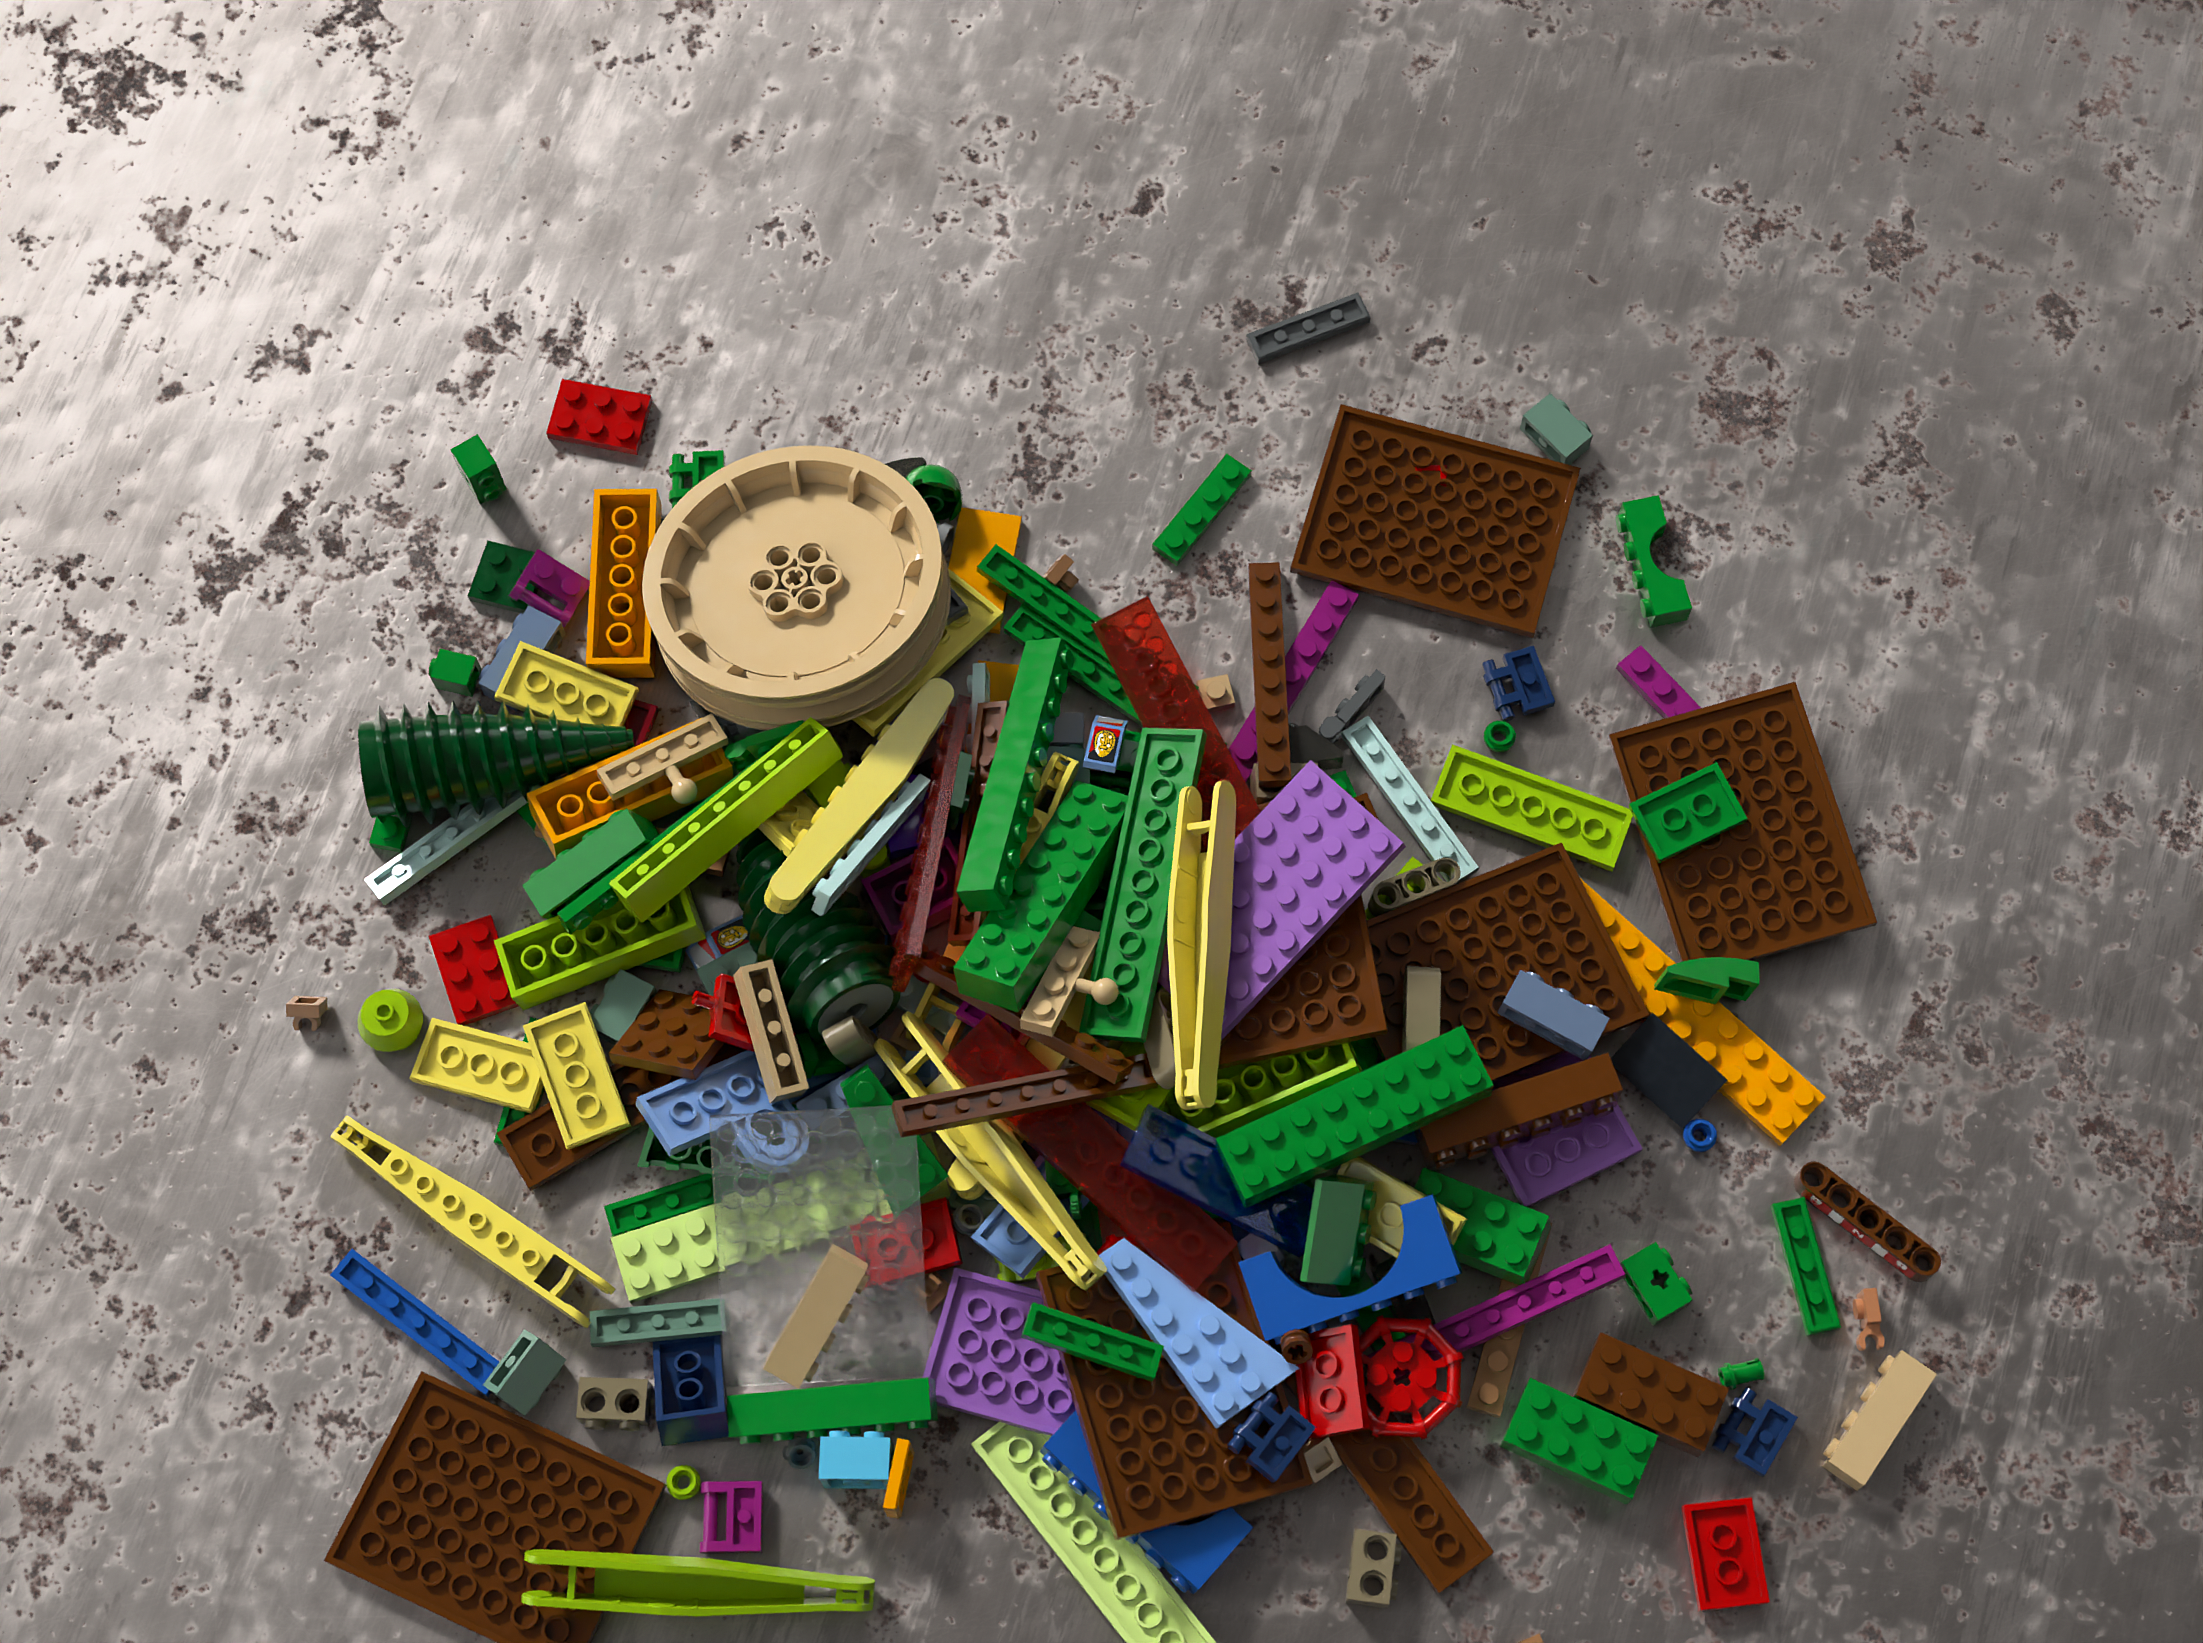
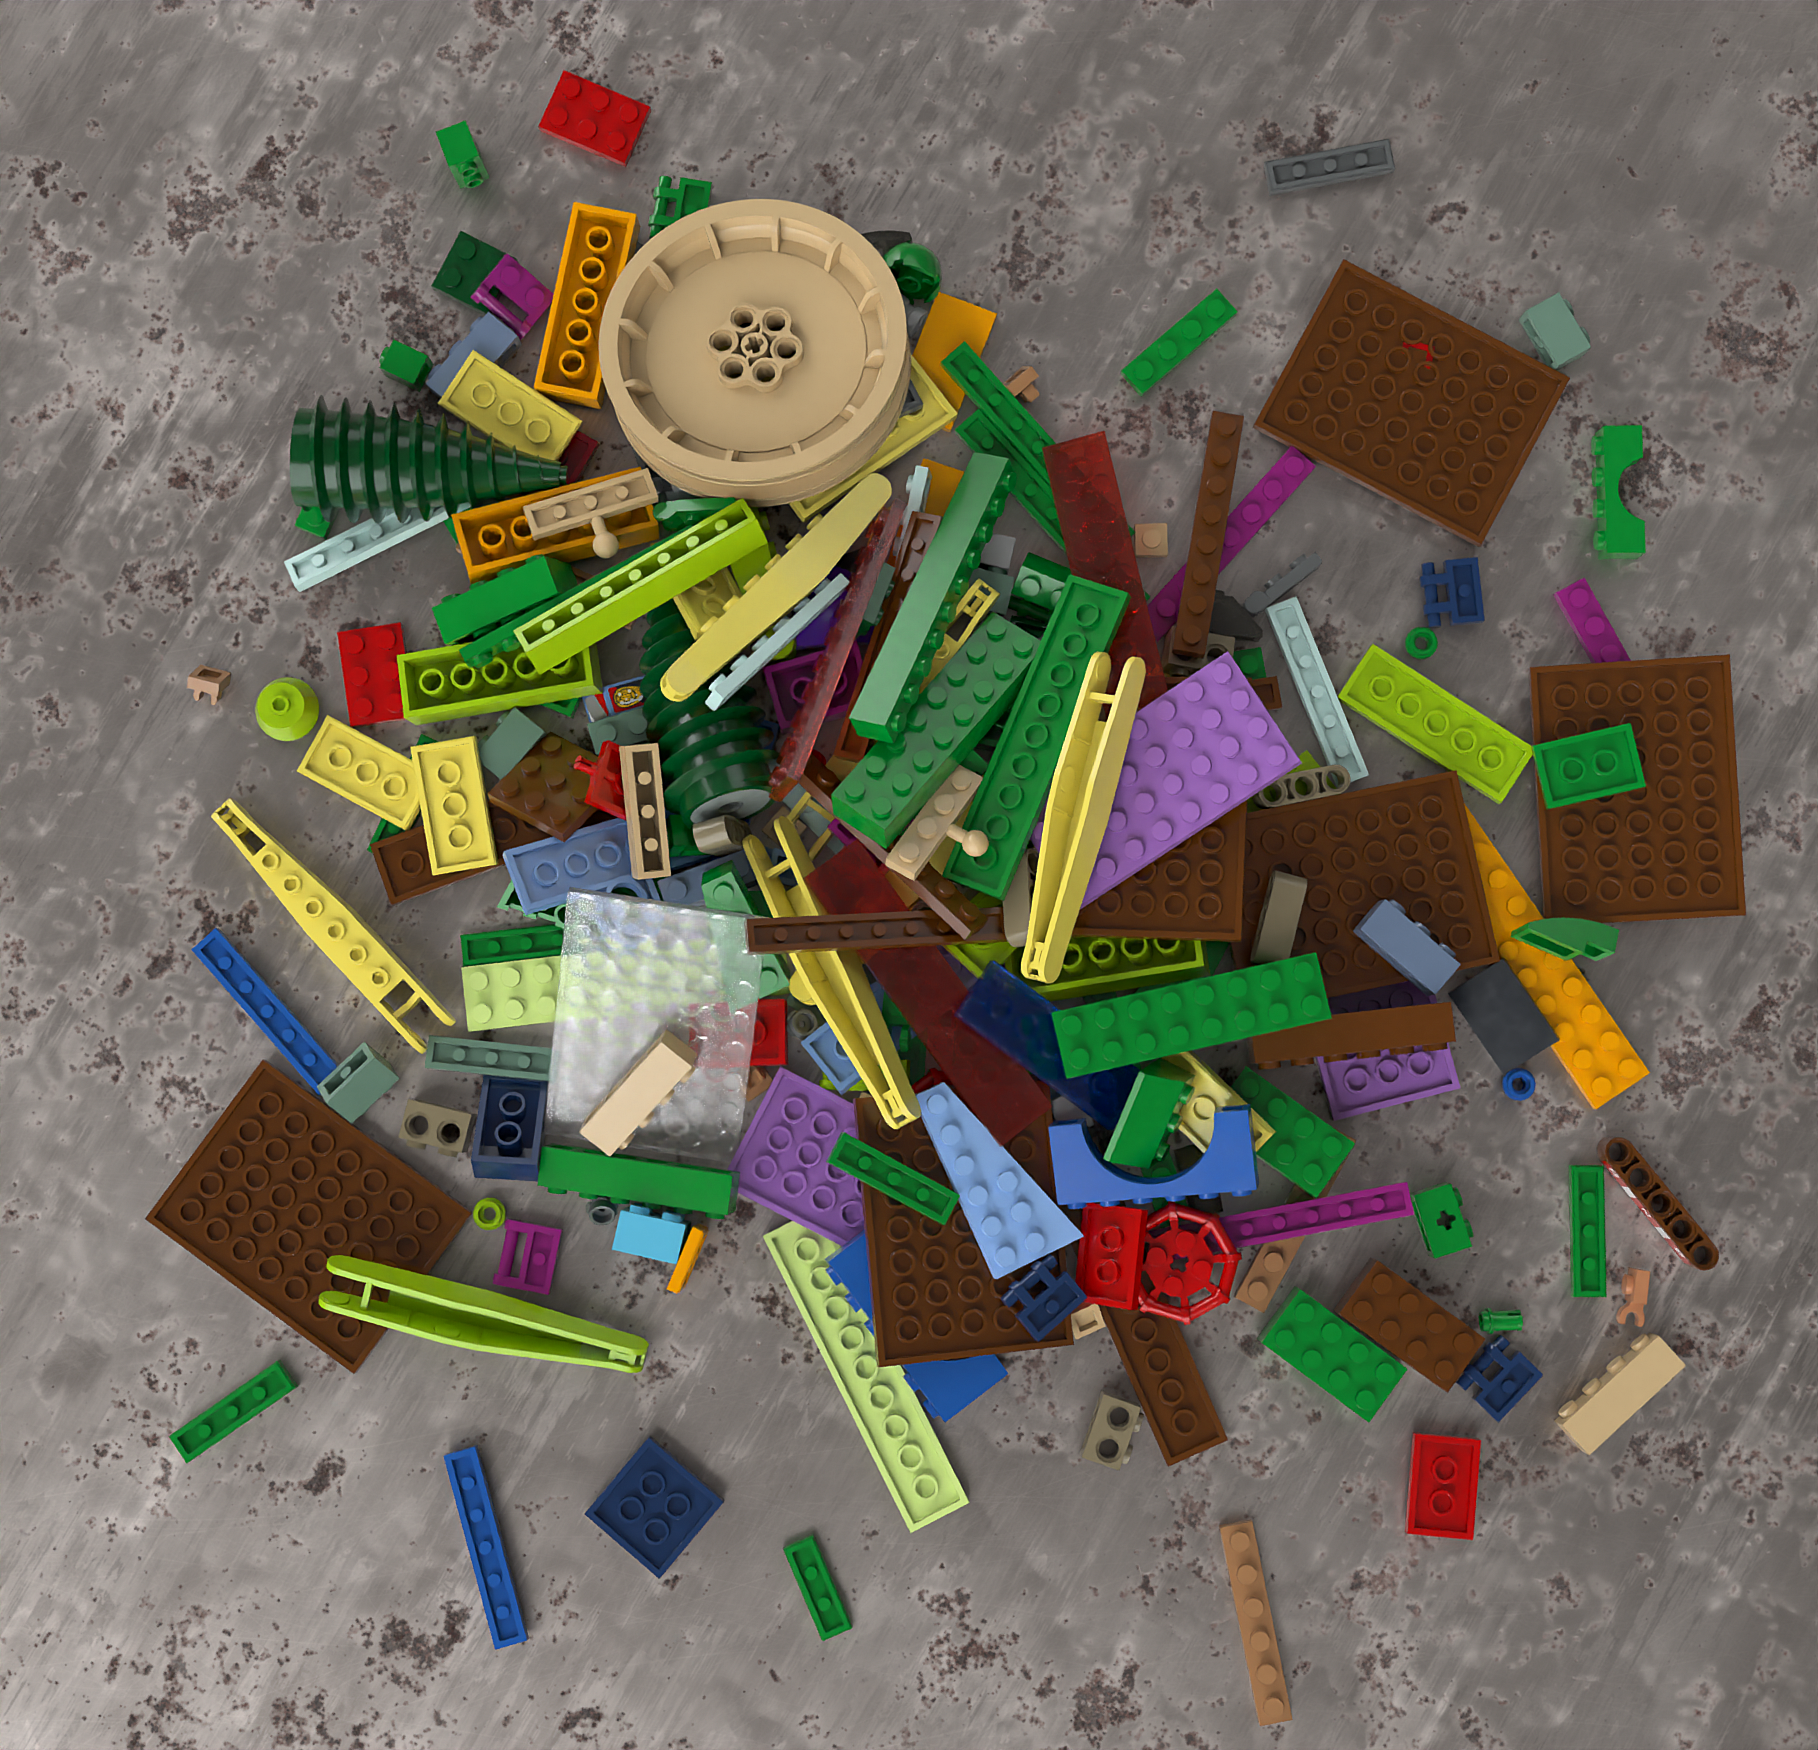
camera: 15 degrees right, 15 degrees up
slope [1083,715,1128,773] -> none
reddish brown bush [1280,1329,1313,1364] -> none

